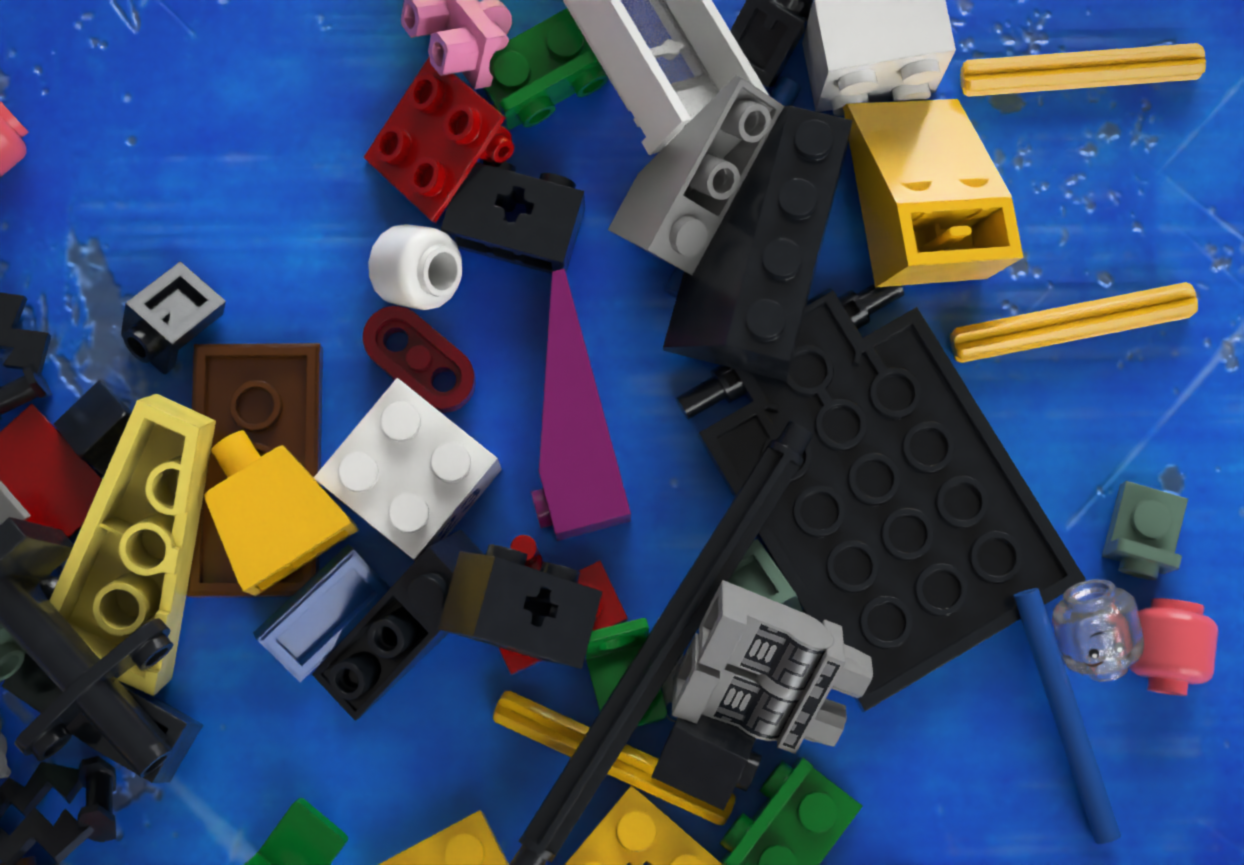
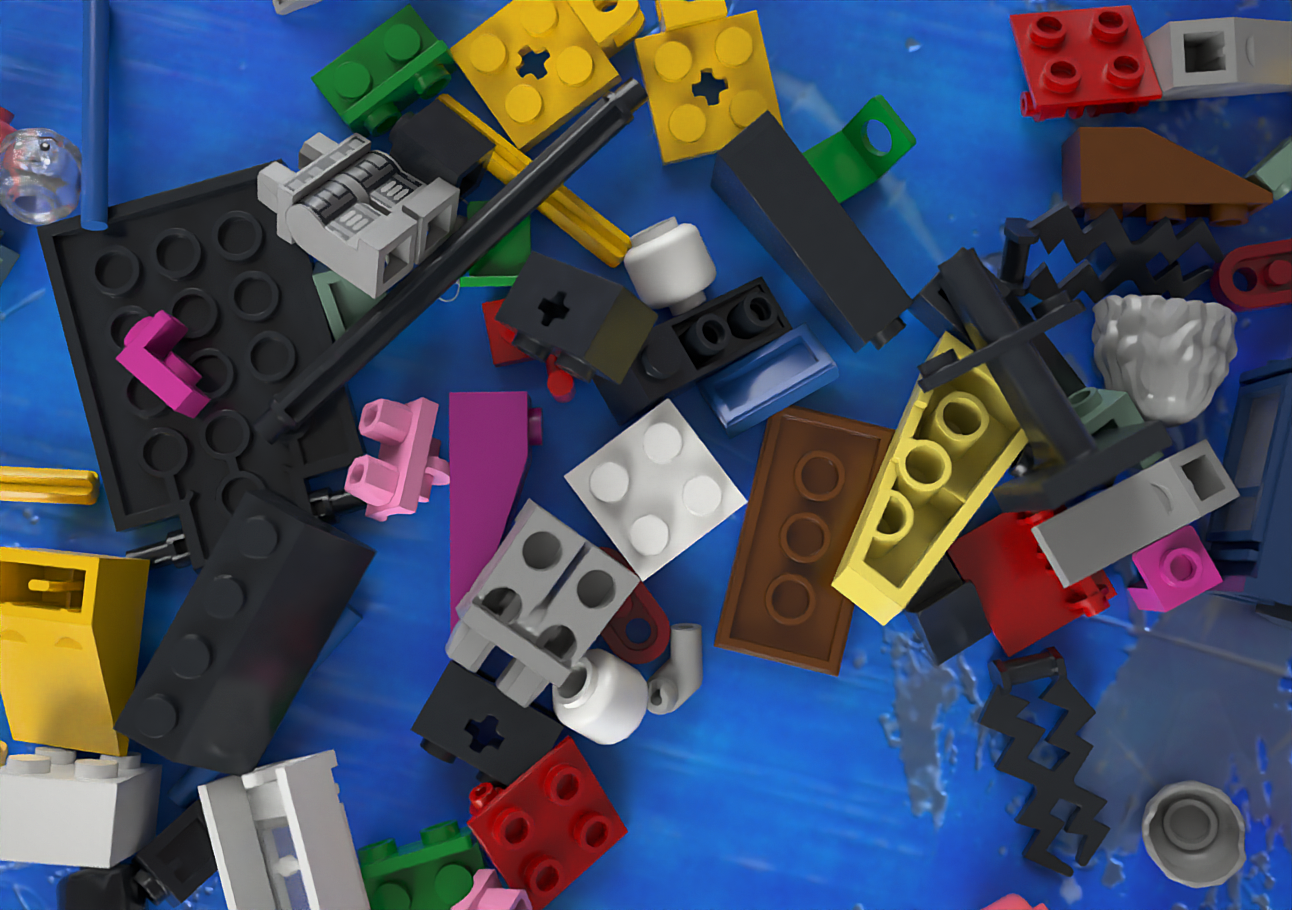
camera: 170 degrees left, 5 degrees up
black bracket [121,261,226,374] -> none
yellow torso [204,430,359,597] -> none
light grey slope [608,76,784,275] -> none
none -> dark pink bracket [115,310,211,418]
none -> bright pink hips [344,397,450,522]
none -> light grey hips [445,498,641,708]
none -> white head [624,216,716,316]
none -> light grey arm [646,623,703,715]
none -> black slope [710,110,914,353]

